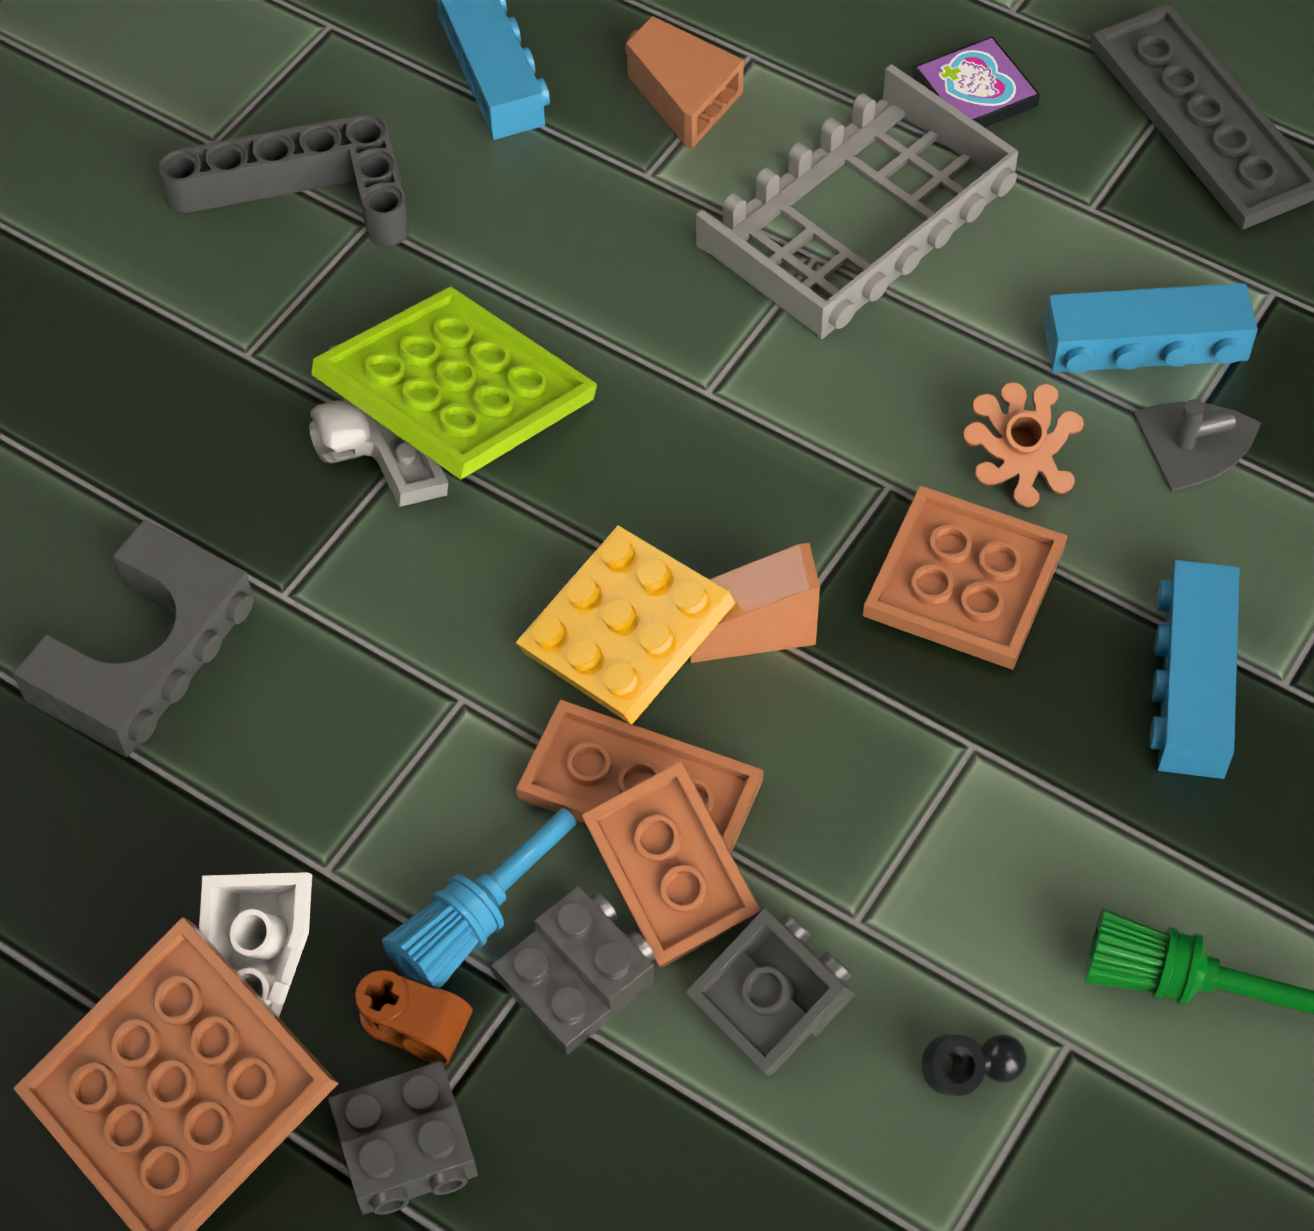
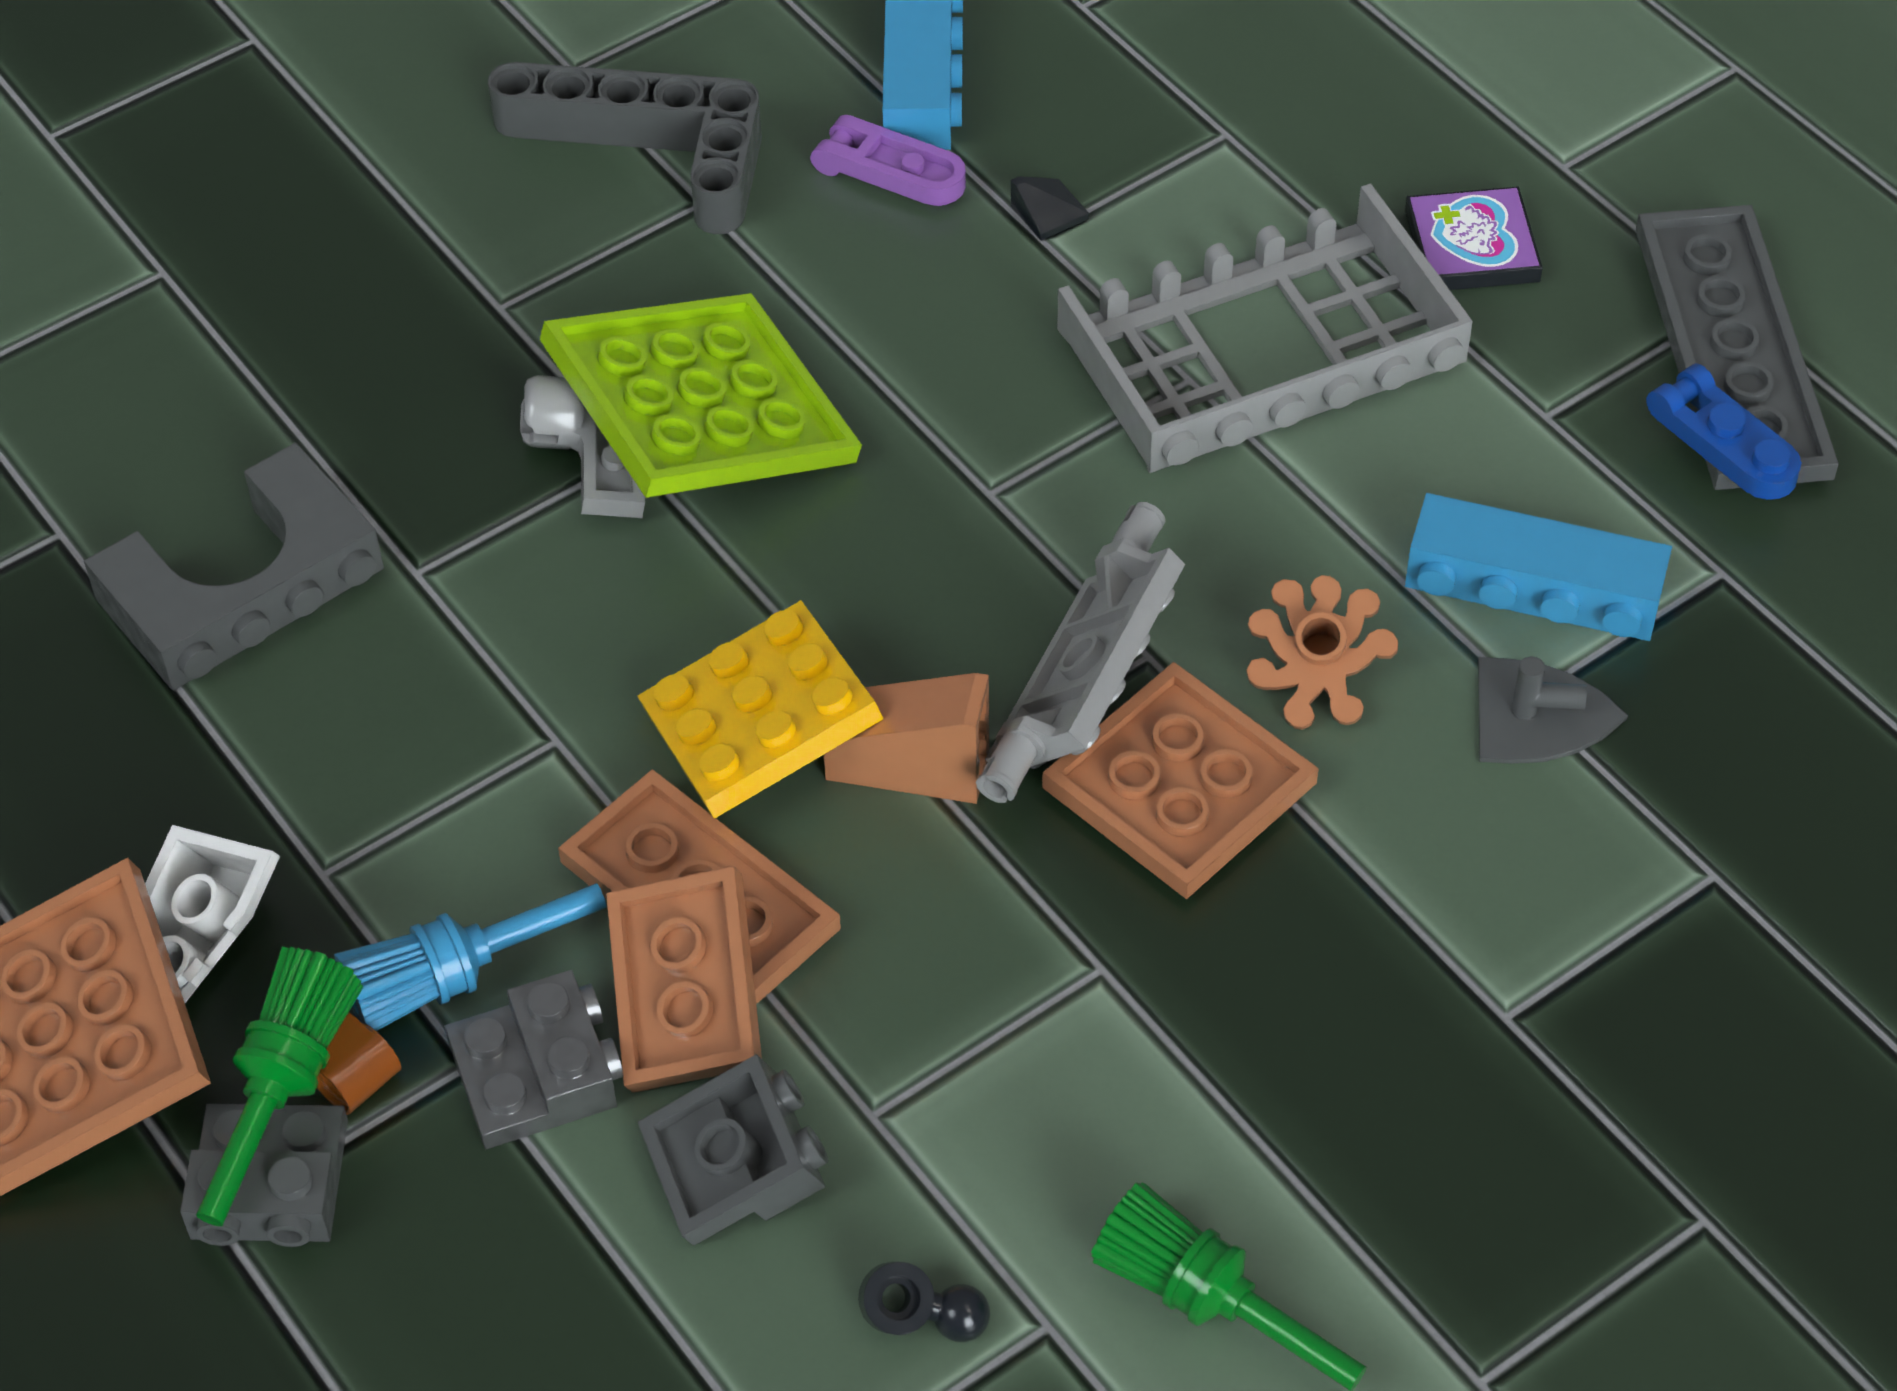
camera: 20 degrees right, 5 degrees down
nougat slope [625,16,744,149] -> none
dark azure brick [1149,560,1240,779] -> none
none -> green piece [196,946,364,1226]
none -> medium lavender plate [810,115,966,206]
none -> light grey plate [976,502,1185,803]
none -> black slope [1011,176,1089,241]
none -> blue plate [1646,363,1802,500]

